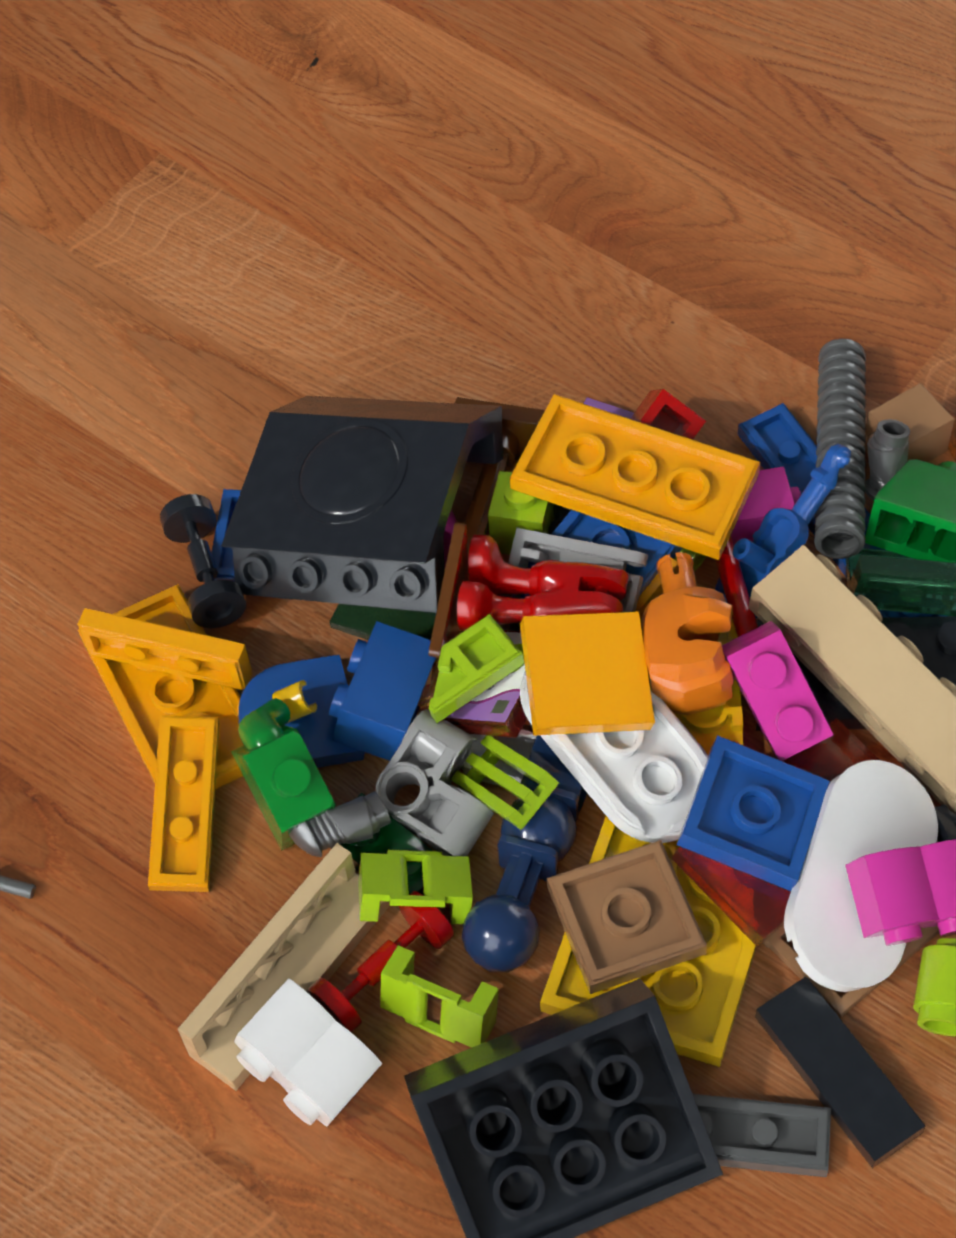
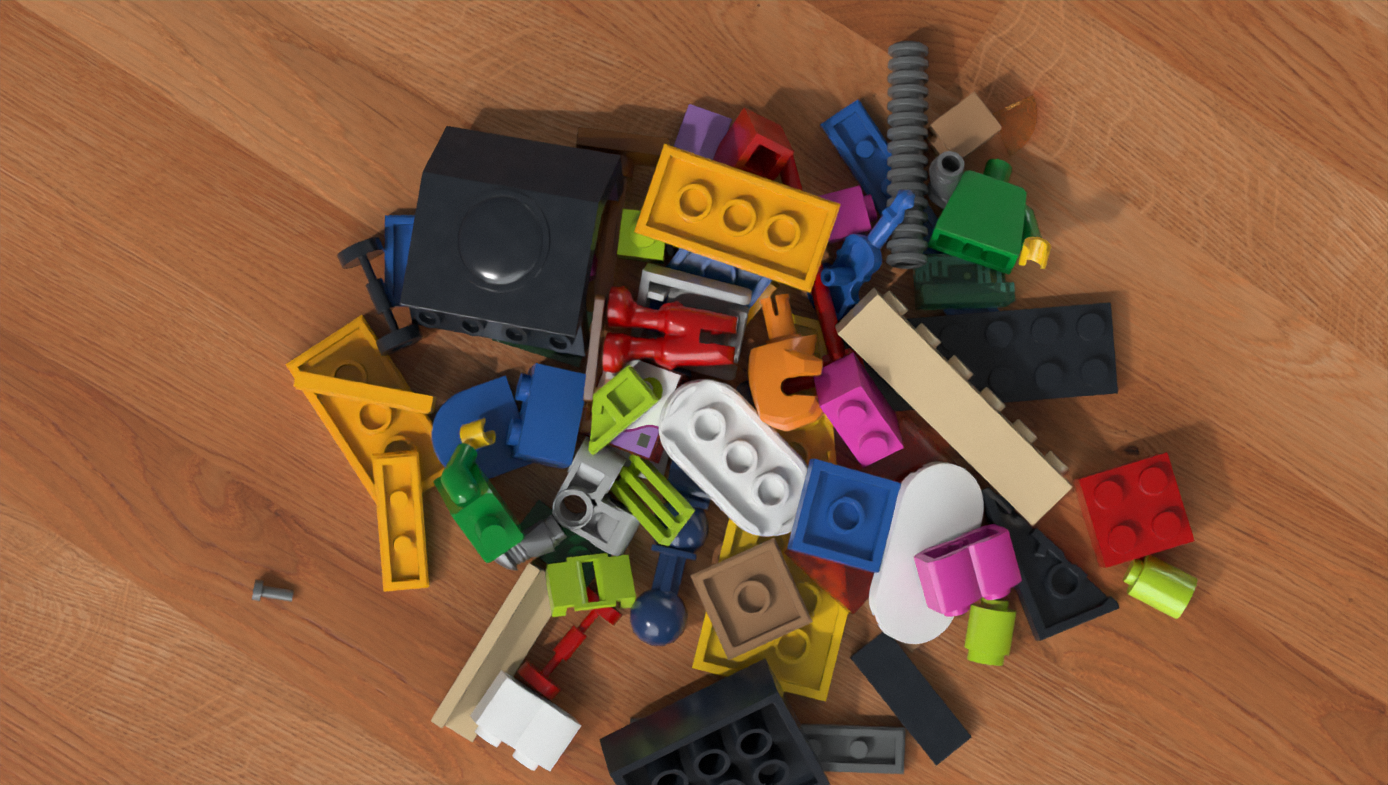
camera: 10 degrees left, 30 degrees up
lime piece [380,945,499,1048] -> none
light orange tile [520,612,655,736] -> none

